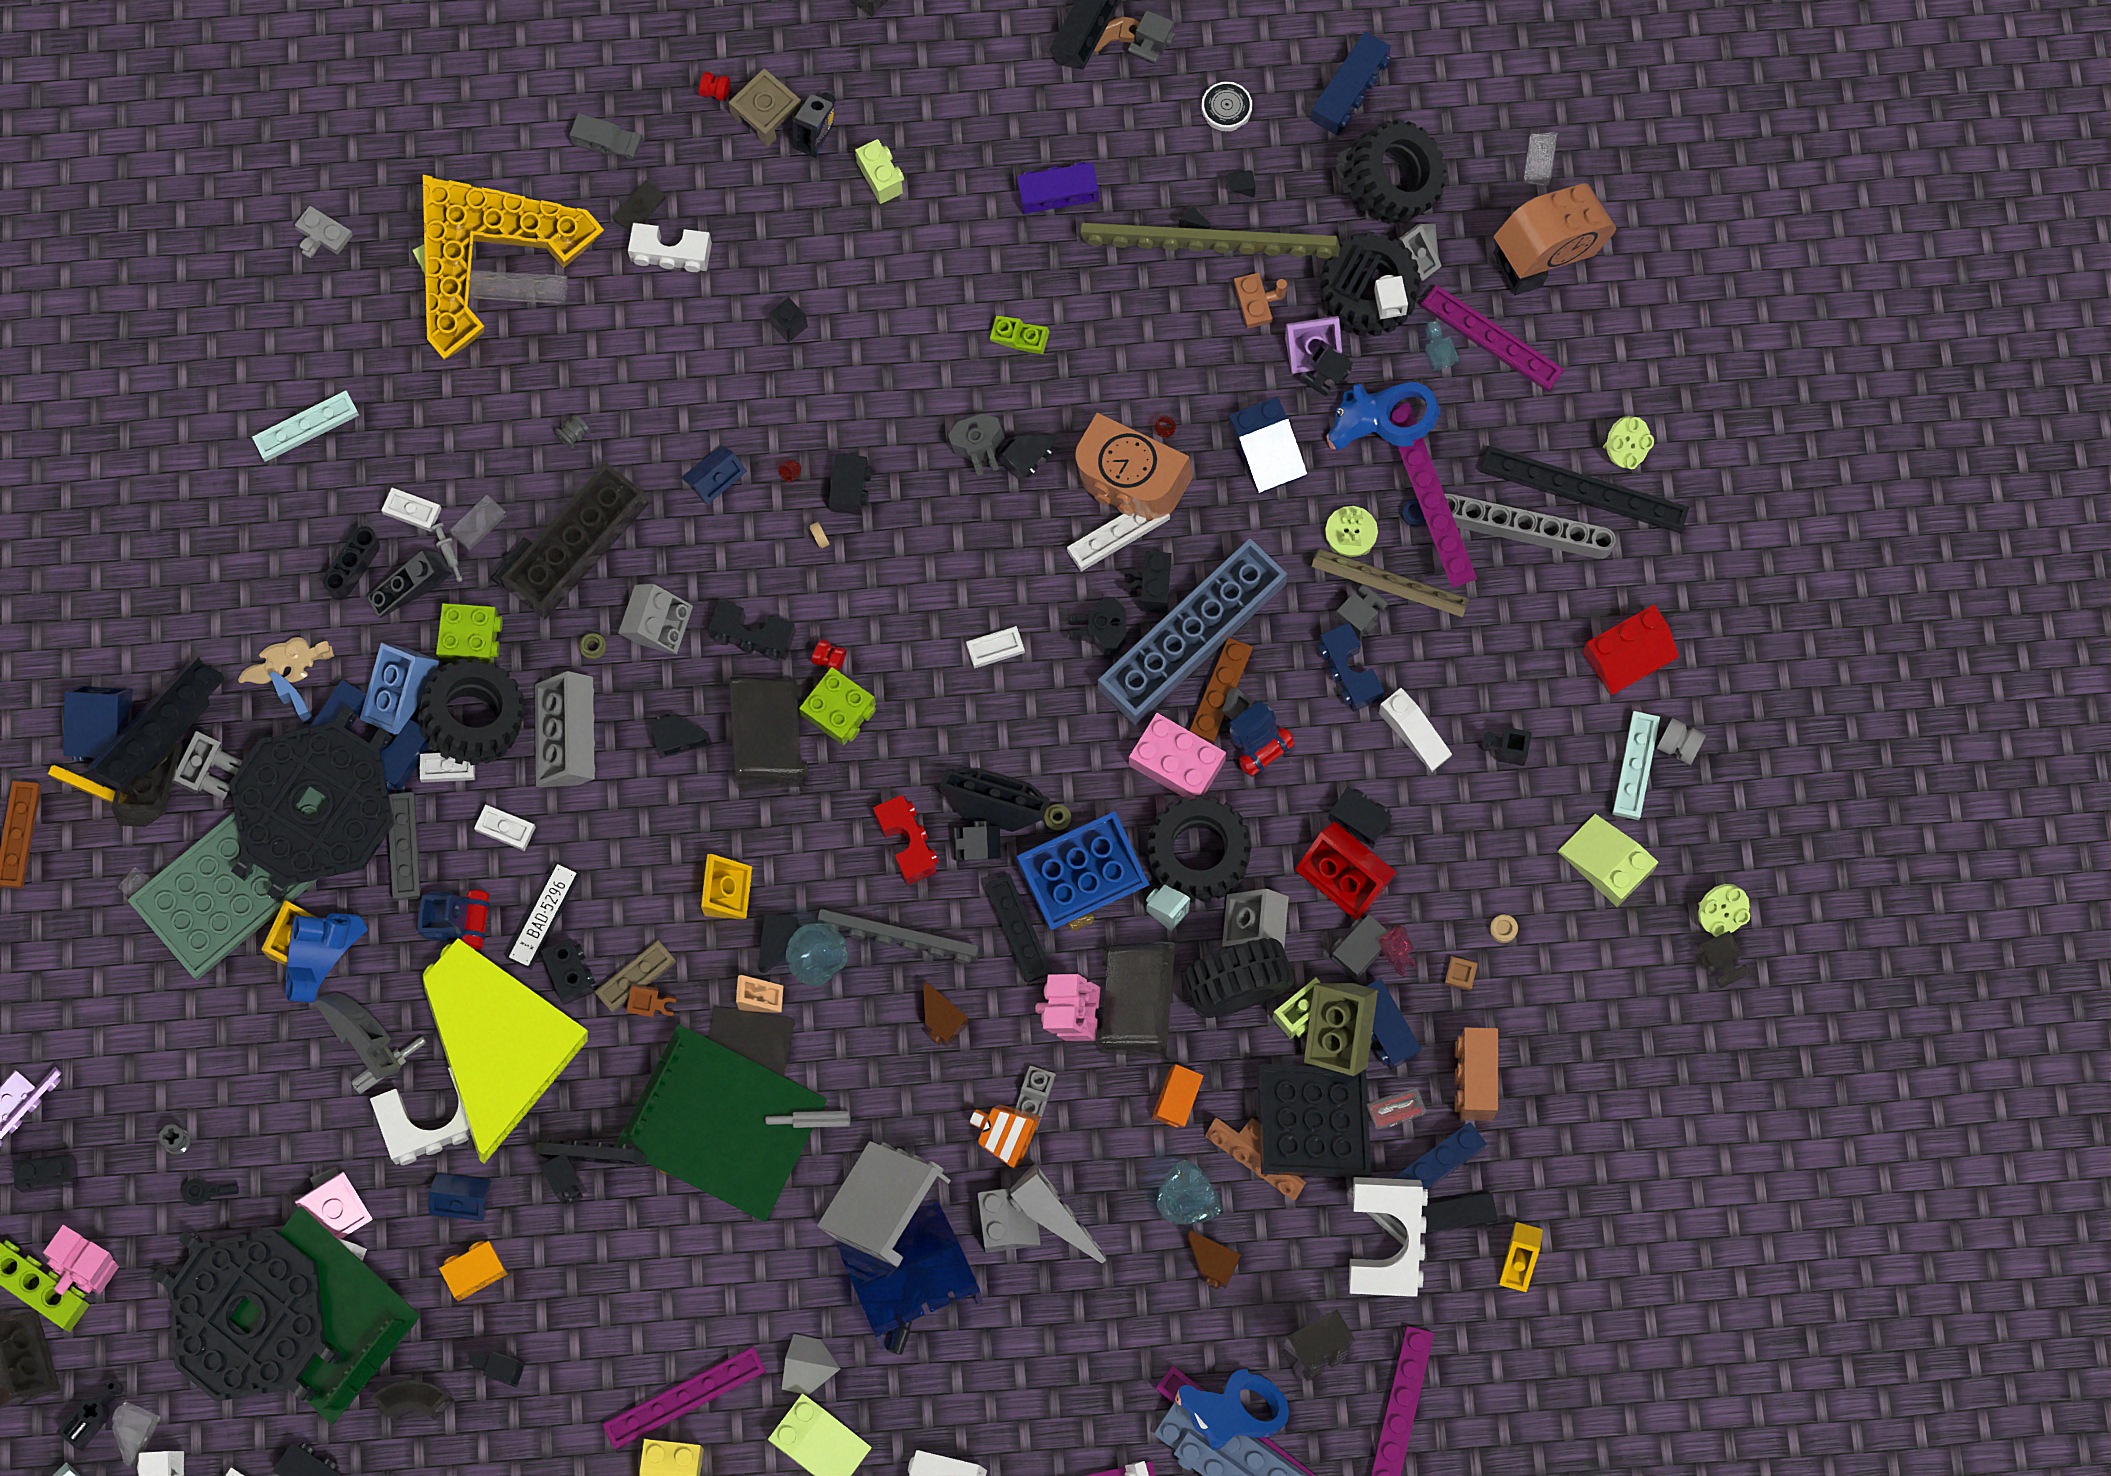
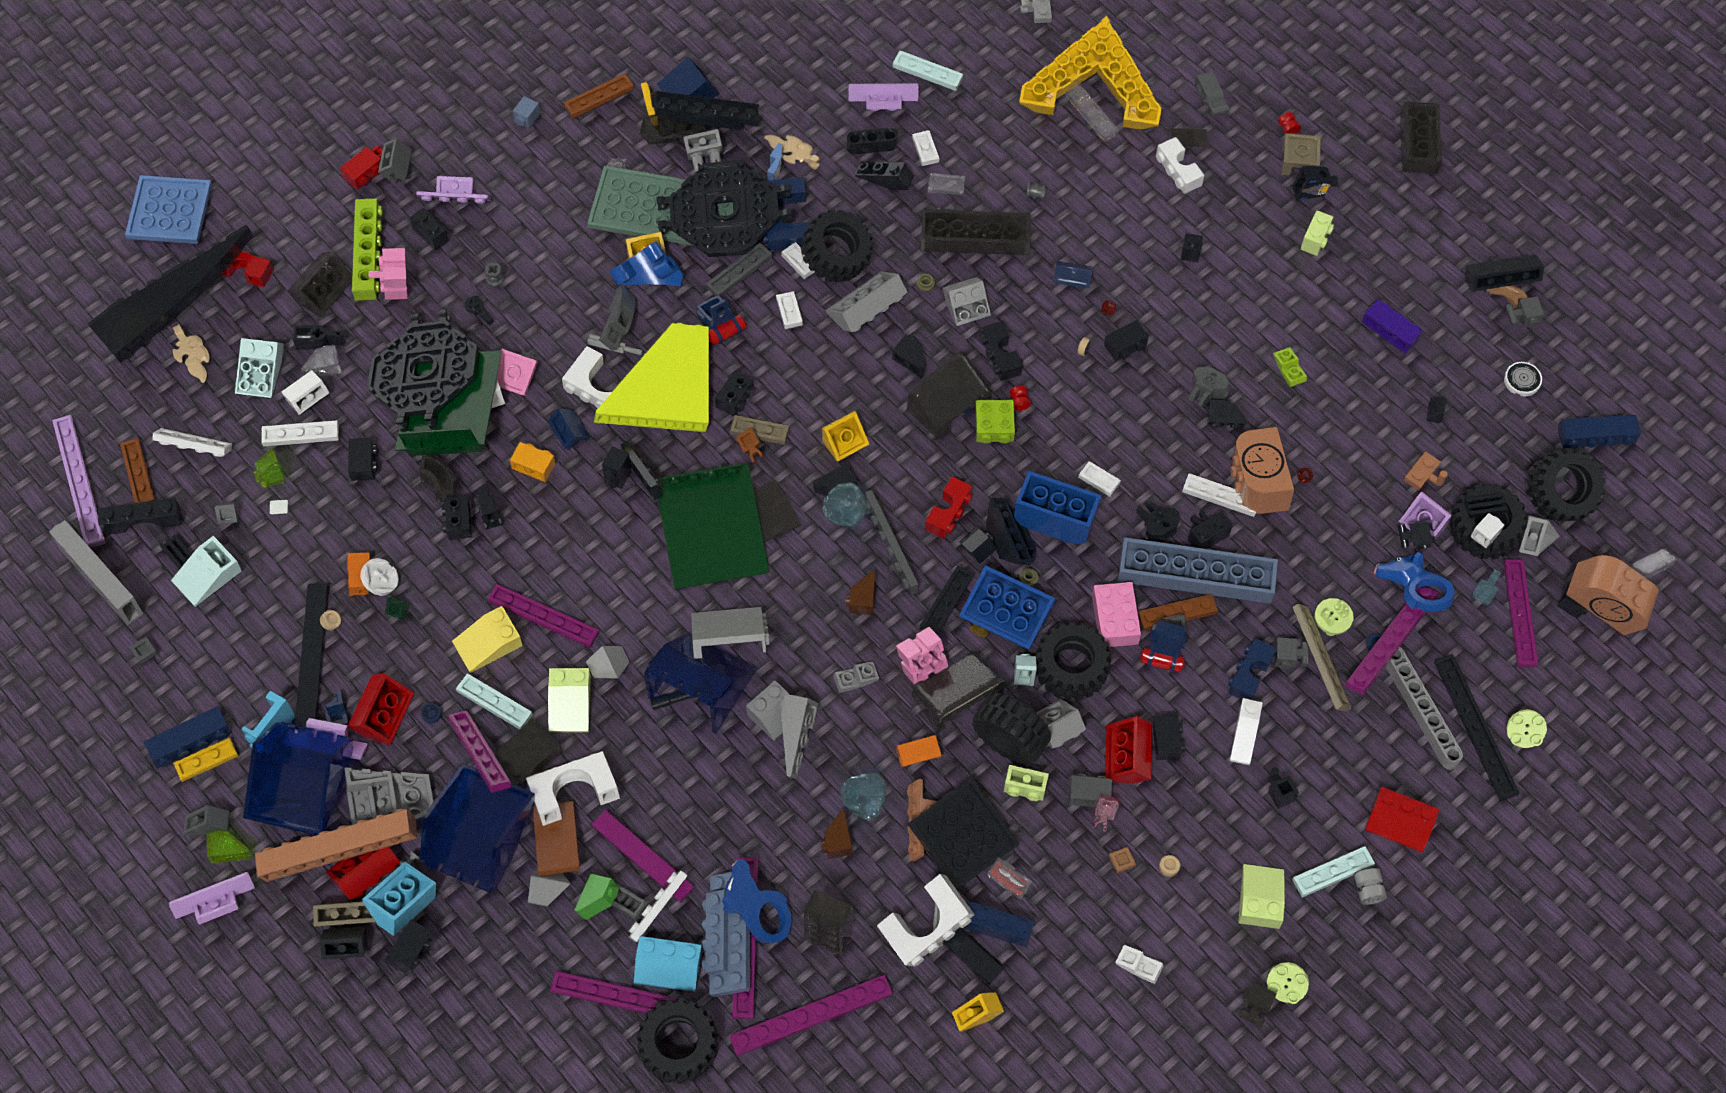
camera: 50 degrees right, 10 degrees down
medium blue slope [360,643,439,734] -> none
light grey piece [431,523,463,582] -> none
lime brick [436,603,503,664] -> none
white tile [506,862,581,970] -> none
light nougat slope [736,975,783,1013] -> none
light grey axle [765,1110,850,1128] -> none
orange torso [970,1105,1041,1168] -> none
olive plate [1081,223,1340,259] -> none
black slope [1226,170,1256,197] -> none
slope [1228,396,1307,494] -> none
olive slope [1304,983,1378,1076] -> none
dark blue brick [1365,979,1422,1070] -> none
nougat brick [1455,1027,1498,1121] -> none
none -> black brick [441,495,472,540]
none -> lavender bracket [849,84,919,111]
none -> blue brick [1014,471,1101,544]
none -> white slope [1115,945,1164,984]

